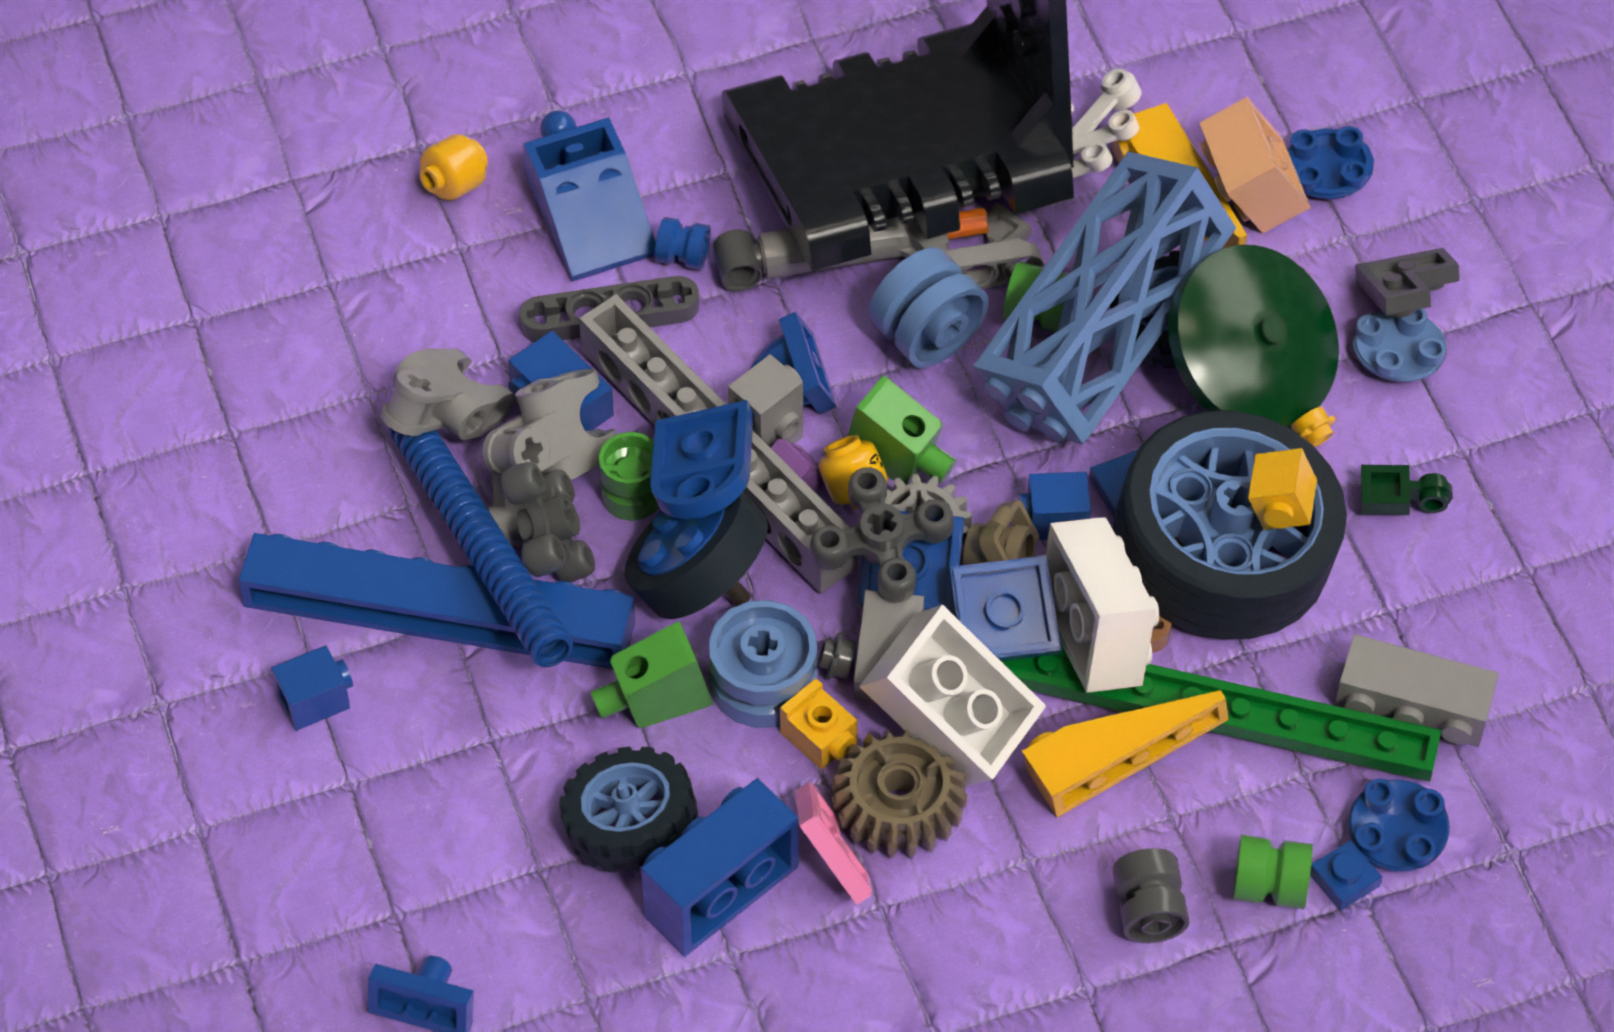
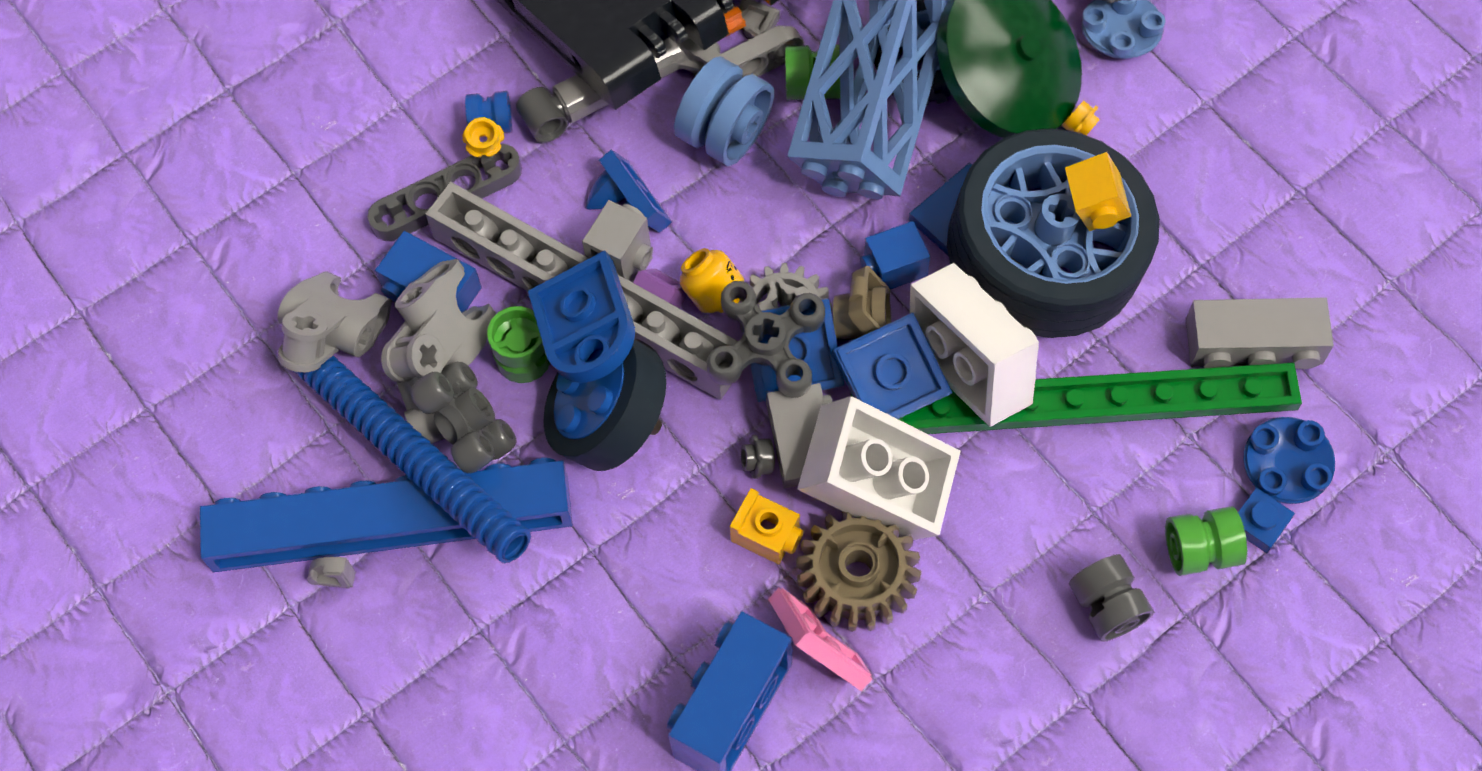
camera: 15 degrees left, 10 degrees up
blue brick [271,645,353,731] -> none
yellow head [420,134,488,201] -> none
slope [523,110,656,281] -> none
black wheel [559,746,698,873] -> none
bright green torso [590,621,713,728] -> none
medium blue wheel [709,600,817,728] -> none
bright green torso [847,375,957,485] -> none
yellow slope [1022,691,1229,818] -> none
dark green plate [1360,464,1453,515] -> none
none -> light grey tile [307,557,356,588]
none -> yellow plate [462,117,504,158]

